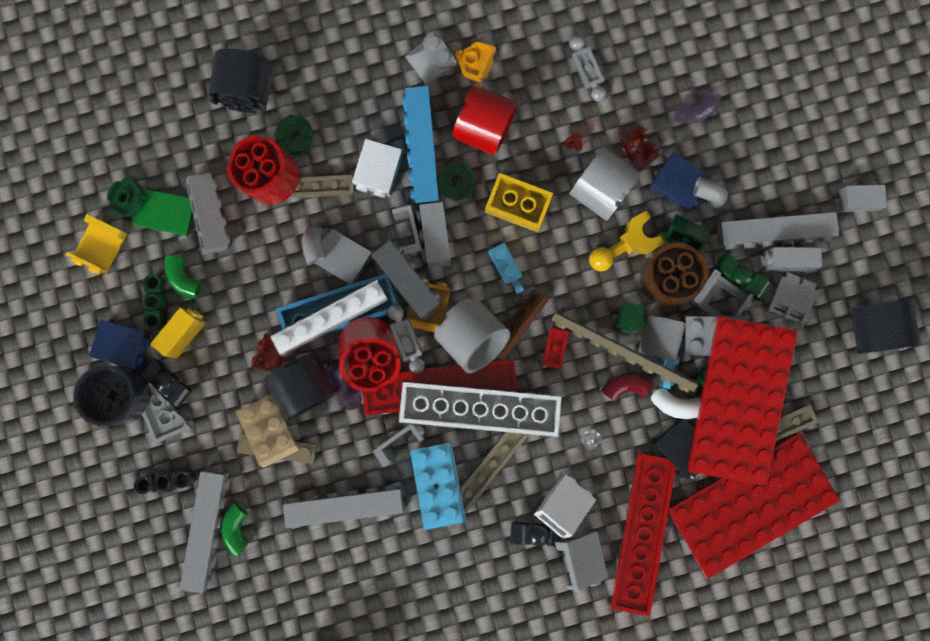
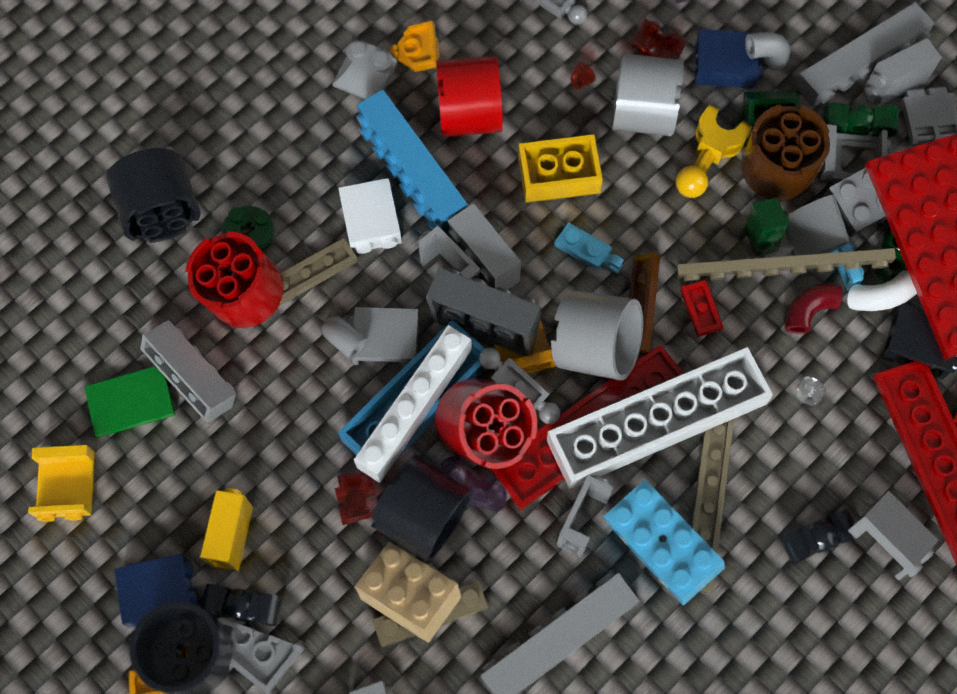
camera: 30 degrees left, 15 degrees down
dark green plate [107,178,146,217] -> none
dark green piece [142,274,168,331] -> none
green cylinder [165,255,201,299] -> none
dark green plate [438,163,476,202] -> none
white brick [534,475,596,540] -> none

